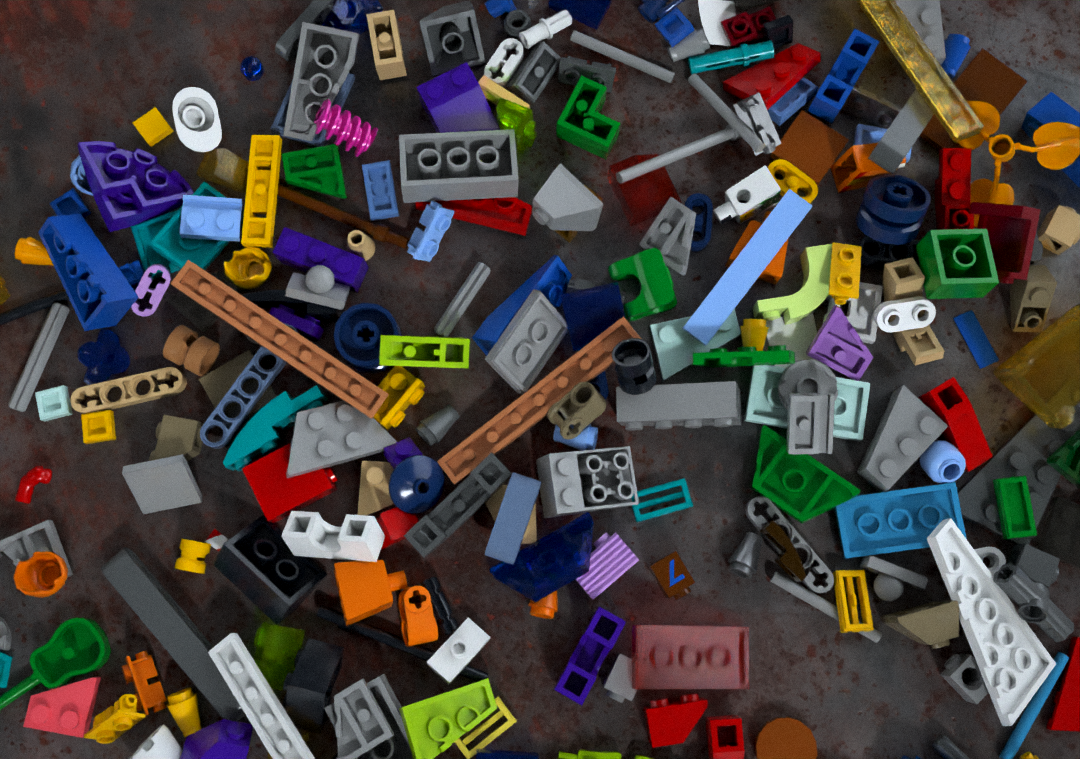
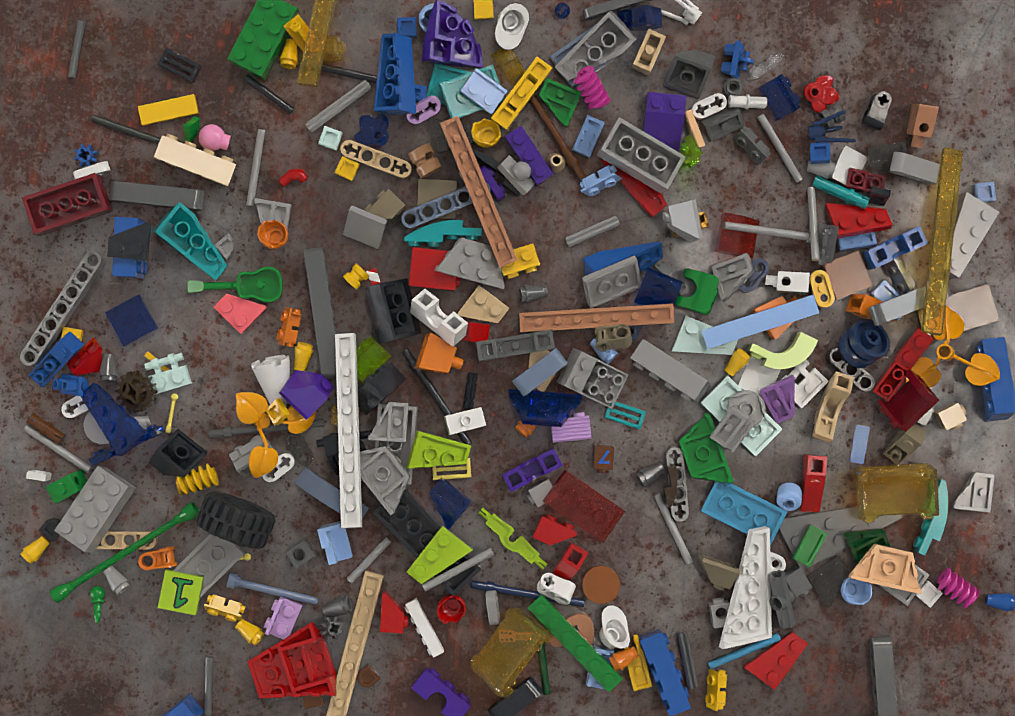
camera: 30 degrees right, 10 degrees up
light orange cone [15,236,54,266] -> none
yellow hinge [84,694,146,744] -> none
dark blue wheel [334,303,402,374] -> none
lime slope [379,335,470,369] -> none
dark purple plate [384,437,423,469] -> none
dark blue dish [389,455,444,514] -> none
orange piece [398,586,438,647] -> none
green brick [556,75,620,160] -> none
black wheel [612,338,656,395] -> none
green wing [693,345,795,368] -> none
yellow hinge [828,242,862,305] -> none
yellow tile [832,570,874,633] -> none
light grey wedge [857,385,948,493] -> none
light grey tile [859,555,928,602] -> none
white plate [874,296,936,333] -> none
green brick [916,229,999,299] -> none
blue cone [938,34,971,78] -> none

